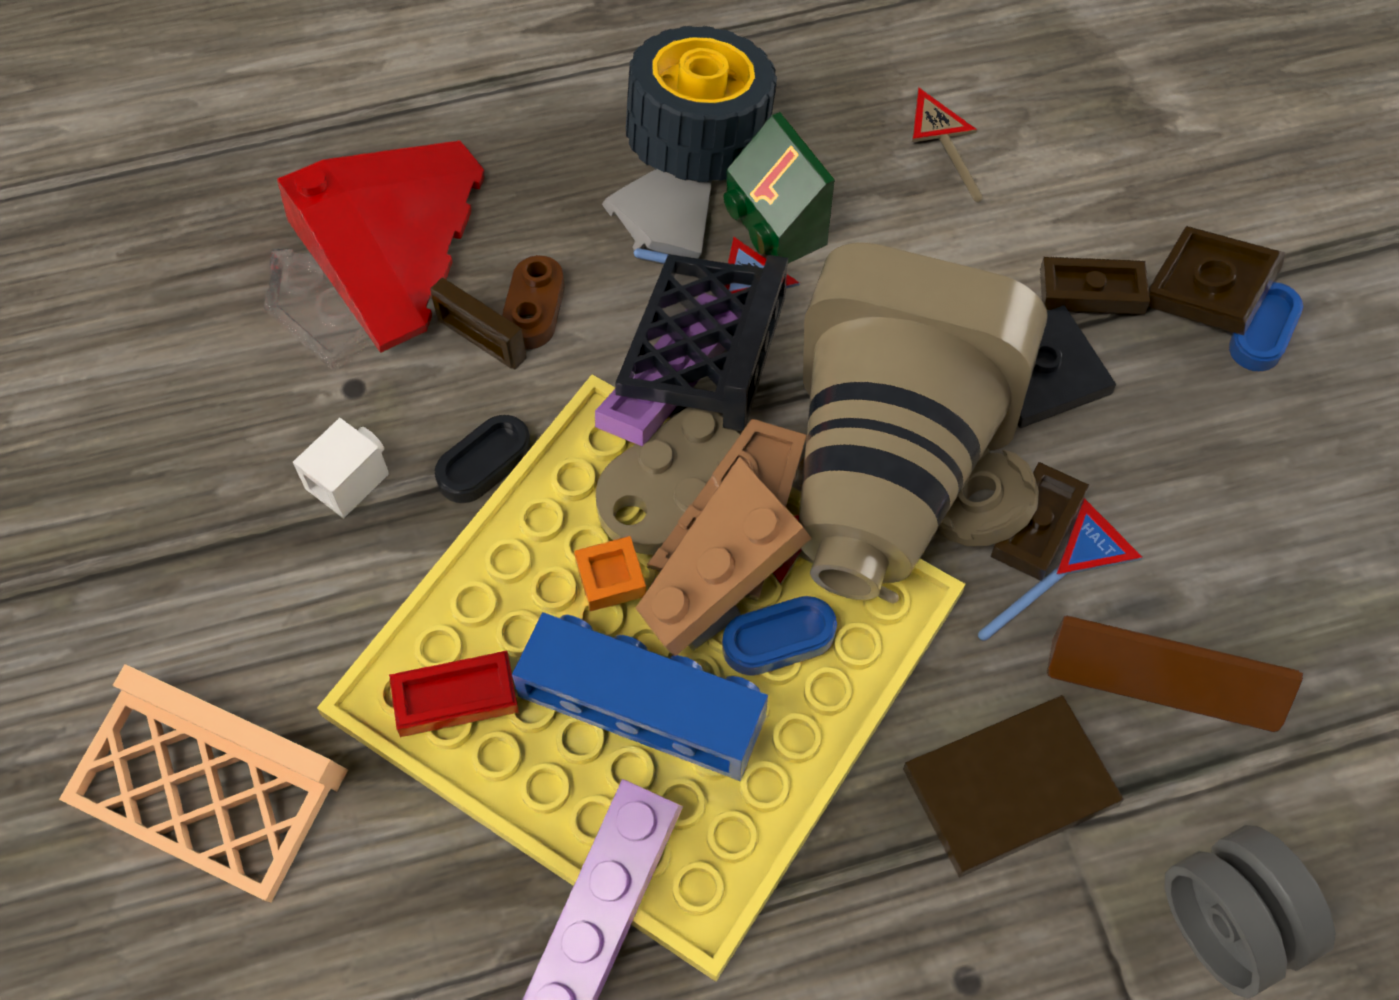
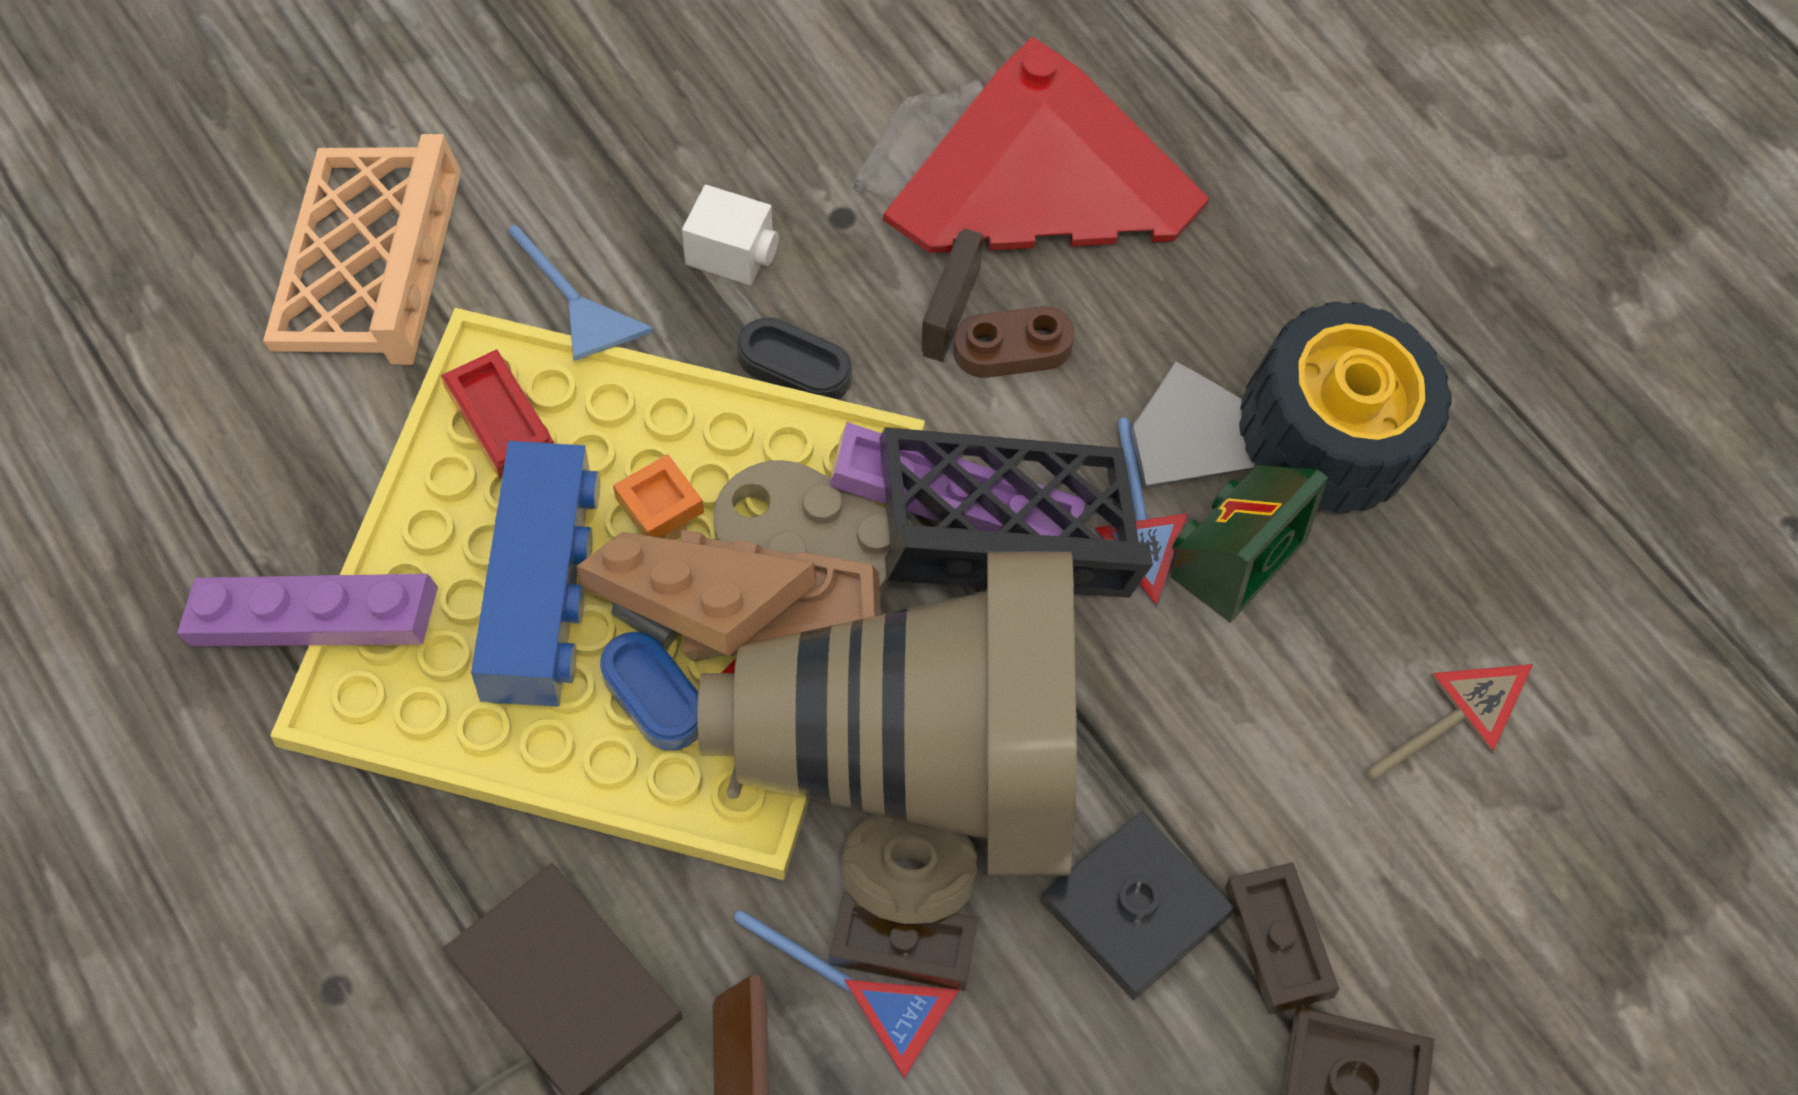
camera: 70 degrees right, 0 degrees up
none -> medium blue piece [509,225,653,361]

